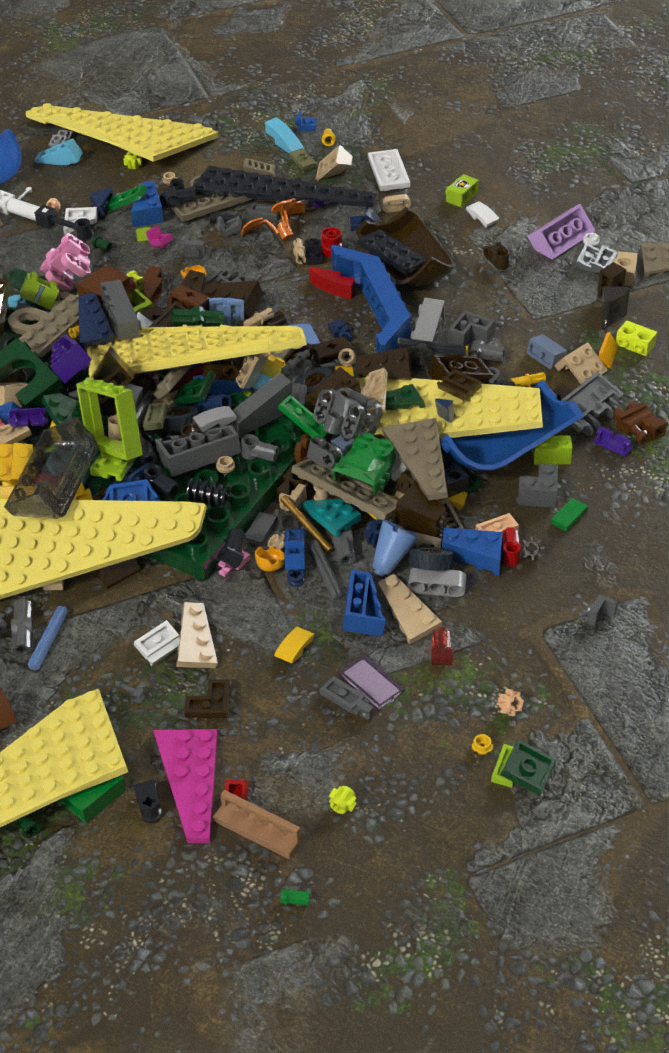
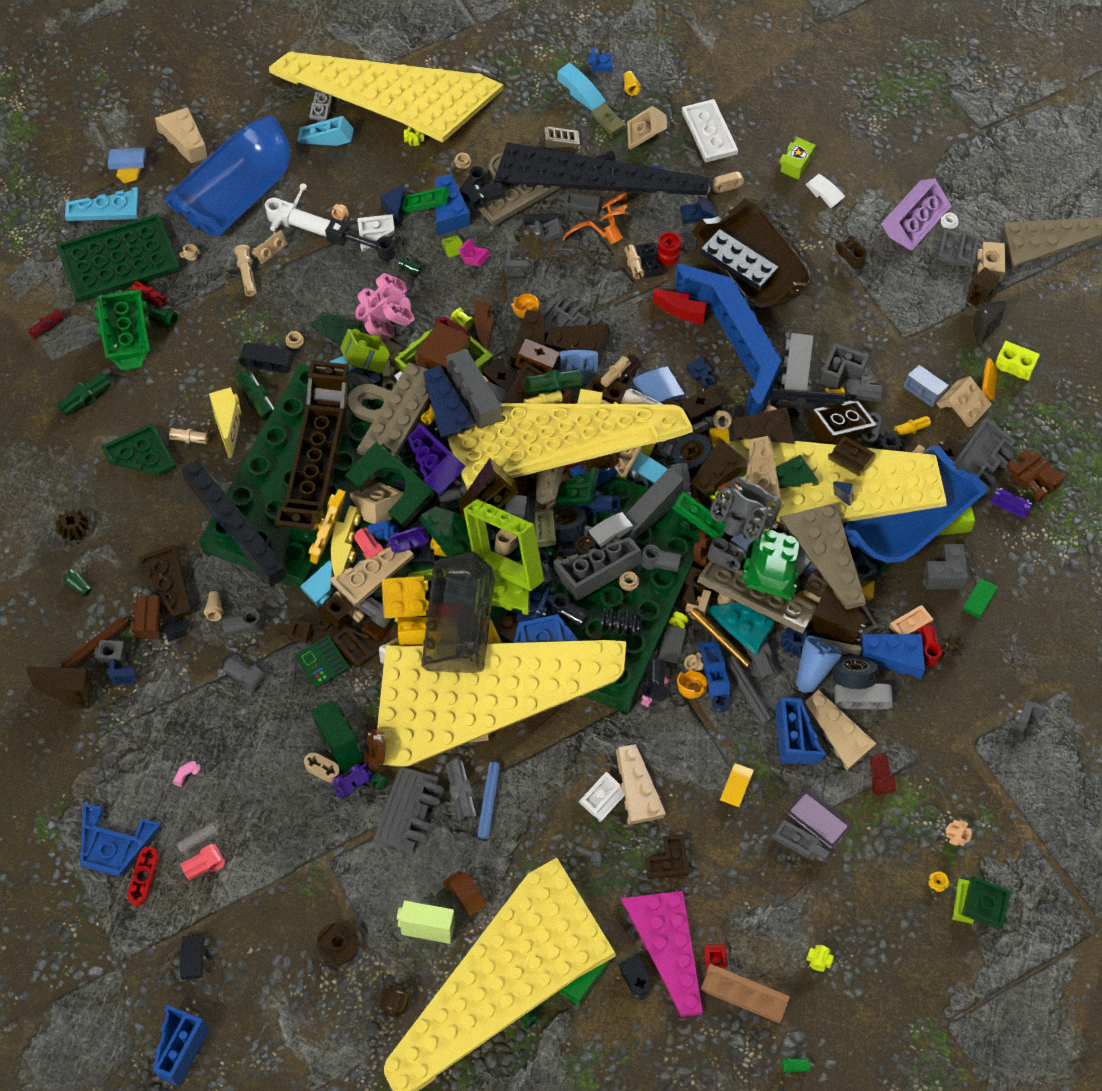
camera: 10 degrees left, 15 degrees up
none -> neon yellow bush [669,612,689,629]

